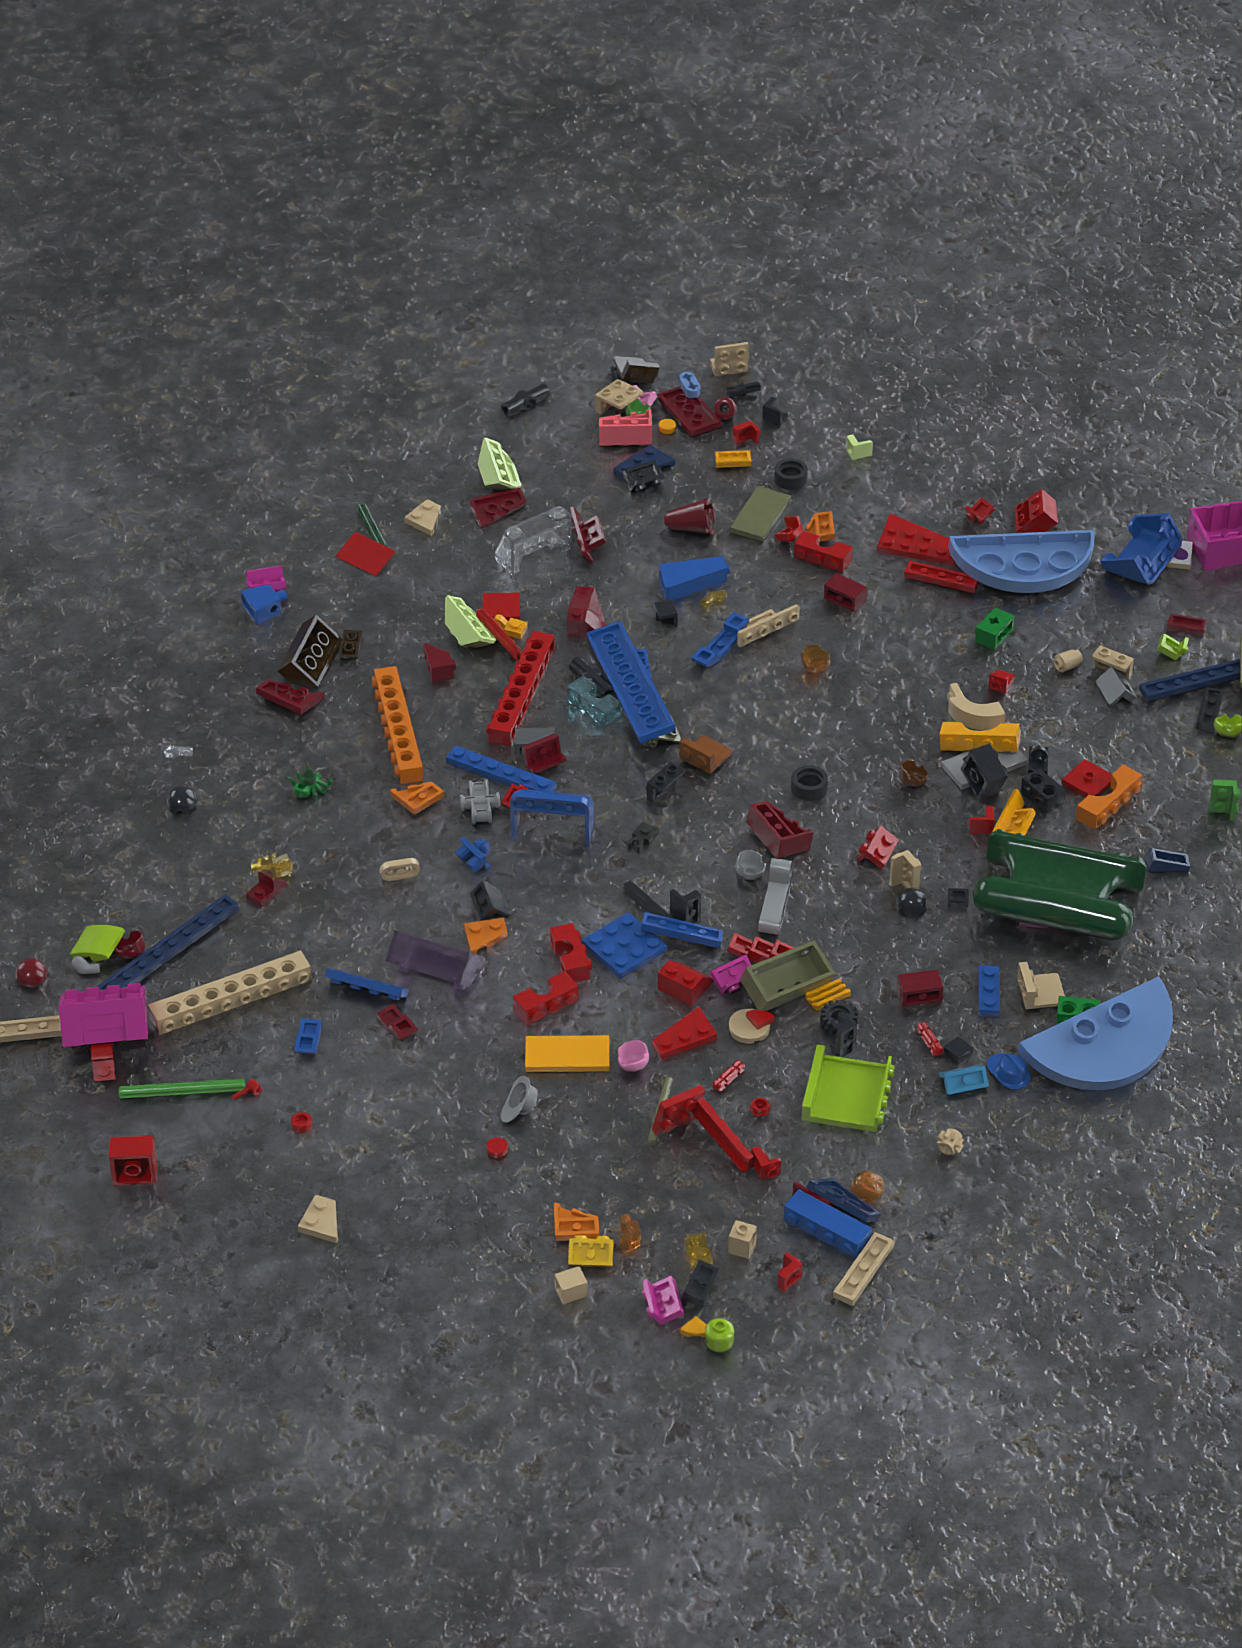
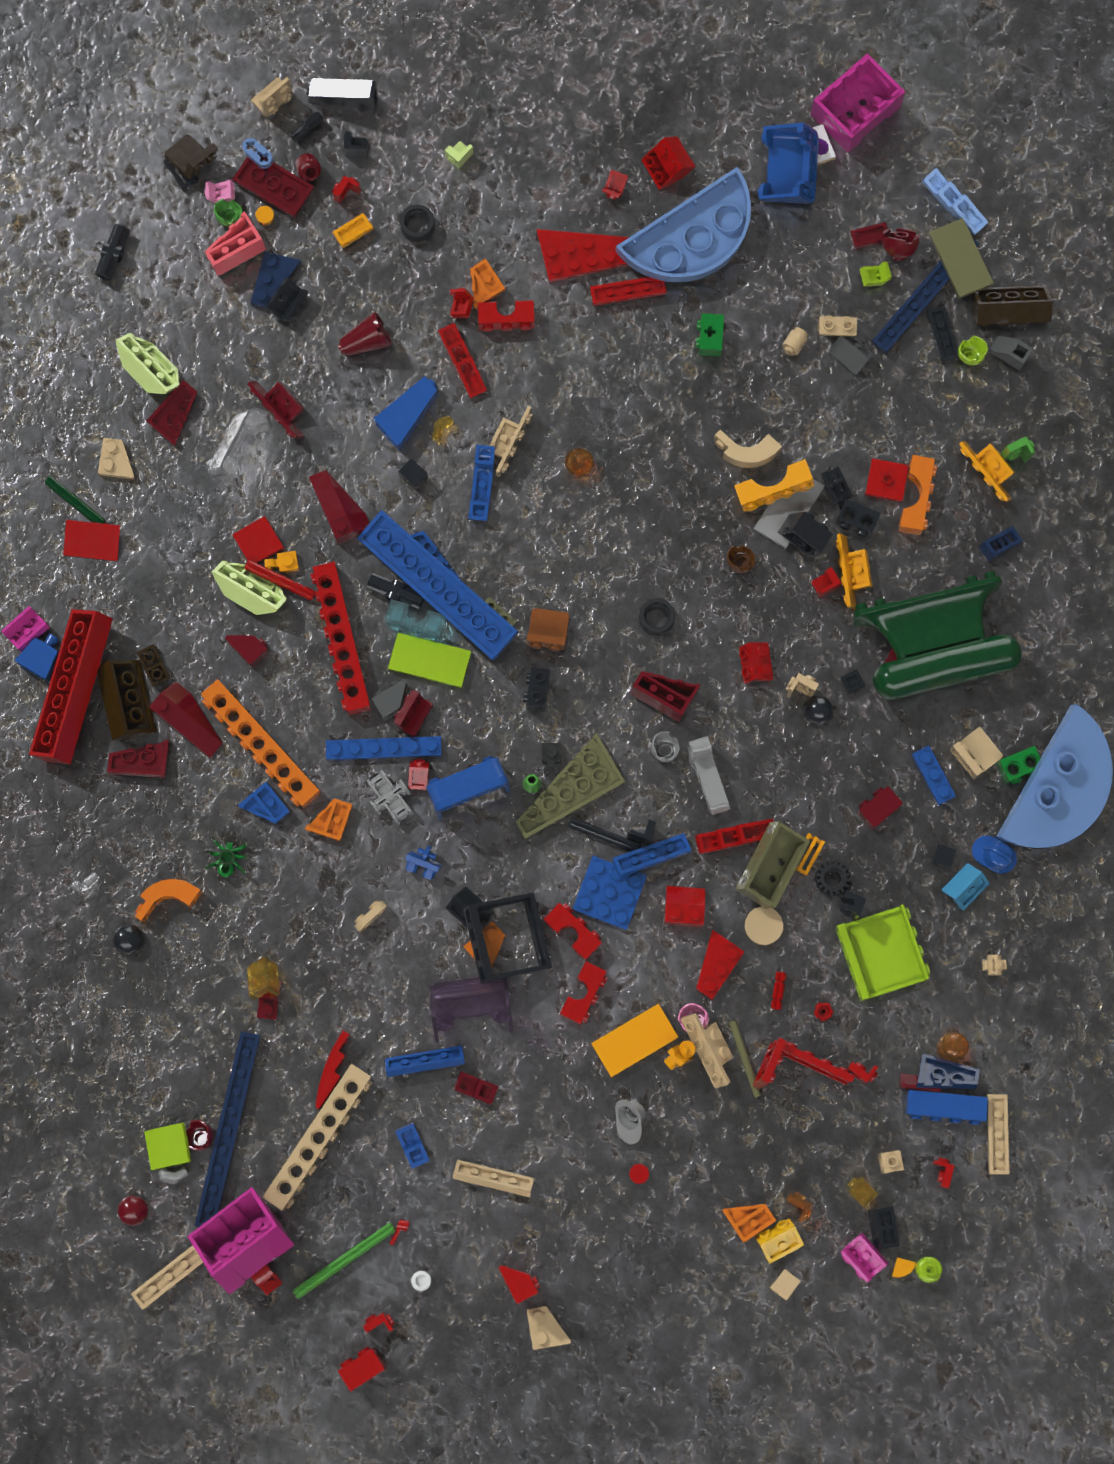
camera: 30 degrees left, 35 degrees up
red tile [291,1112,312,1133] -> none
tan bracket [595,379,643,414] -> none
dark pink bracket [710,955,752,994] -> none
olive tile [730,486,791,542] -> none
red tile [746,1010,775,1030] -> none
dark red brick [824,573,867,613] -> none
red axle [917,1022,943,1056] -> none
red bracket [988,669,1015,694] -> none
none -> red brick [29,609,113,764]
none -> orange arch [135,879,203,923]
none -> dark red wedge [149,682,222,758]
none -> blue wing [238,782,291,824]
none -> slope [307,79,378,114]
none -> red slope [315,1030,351,1110]
none -> red bracket [363,1312,395,1333]
none -> lime tile [388,633,472,688]
none -> white tile [411,1271,431,1291]
none -> red slope [437,323,487,398]
none -> tan plate [452,1160,534,1197]
none -> black window [463,892,552,984]
none -> red slope [498,1265,540,1304]
none -> olive wing [515,733,625,840]
none -> bright green cone [523,774,542,793]
none -> light orange hips [664,1040,696,1070]
none -> tan bracket [681,1013,733,1088]
none -> dark red cylinder [882,228,920,261]
none -> light orange bracket [959,441,1015,502]

